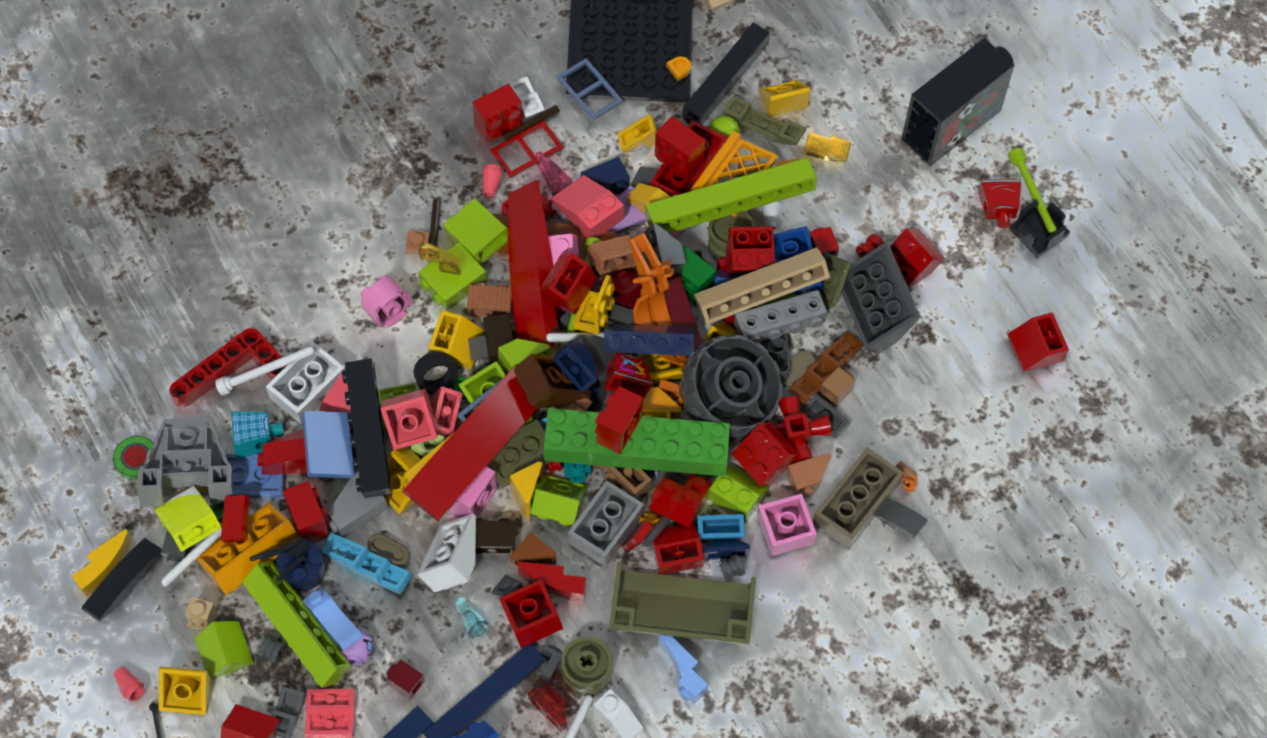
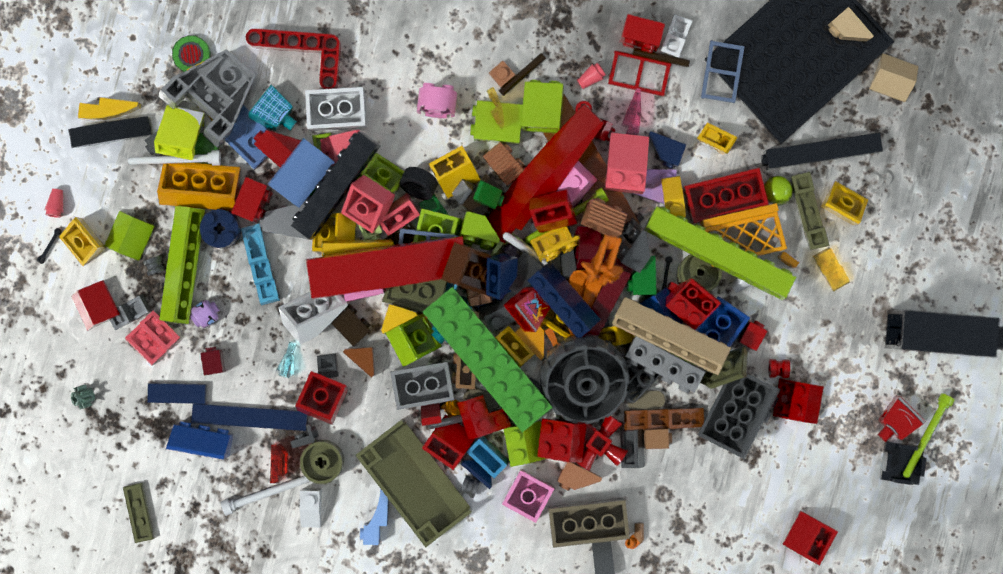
camera: 45 degrees right, 25 degrees up
tan brick [184,597,218,631] -> none
white piece [215,347,315,396] -> none
red tile [221,495,250,543] -> none
black plant [250,536,308,582] -> none
light blue slope [303,588,363,651] -> none
dark tan tile [367,534,410,568] -> none
red slope [517,562,586,602] -> none
red brick [594,386,644,455] -> none
dark grey slope [631,167,659,186] -> none
red brick [654,116,705,179] -> none
light orange tile [666,56,691,81] -> none
none -> green slope [473,180,505,210]

